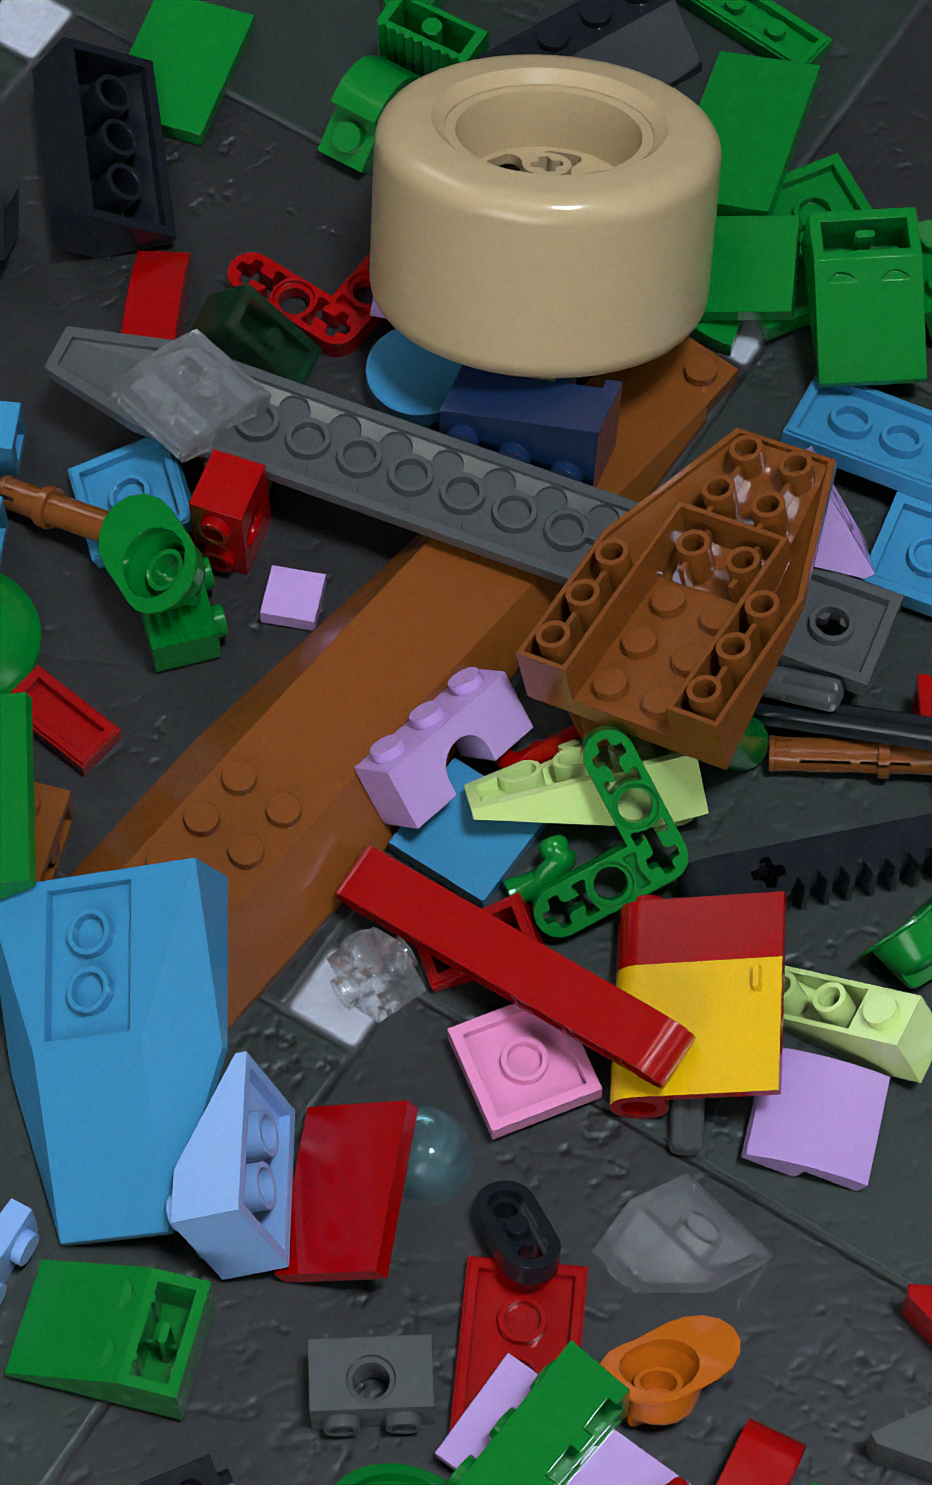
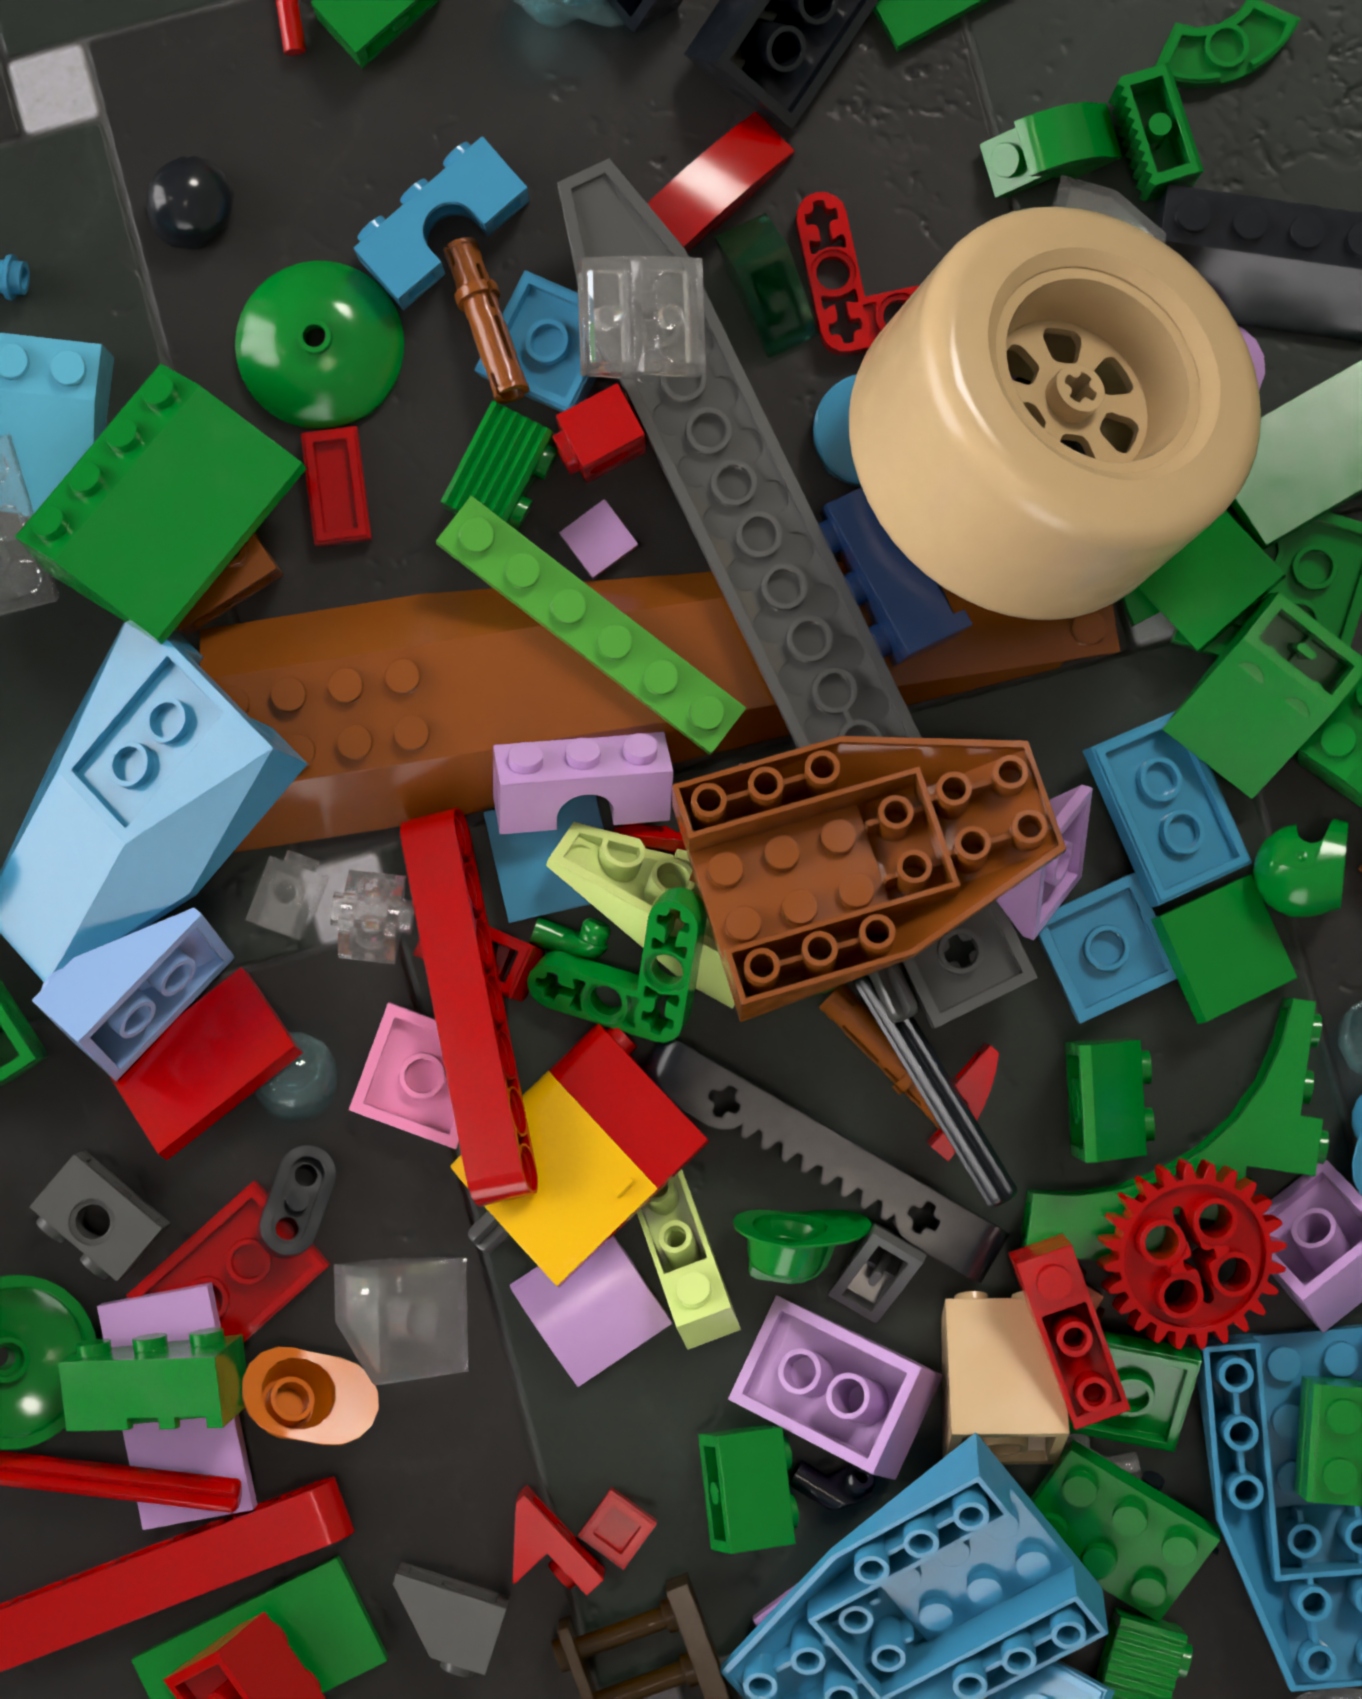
camera: 40 degrees right, 25 degrees up
green piece [99,494,206,615] -> none
none -> clear brick [246,850,330,940]
none -> bright green plate [436,496,746,755]

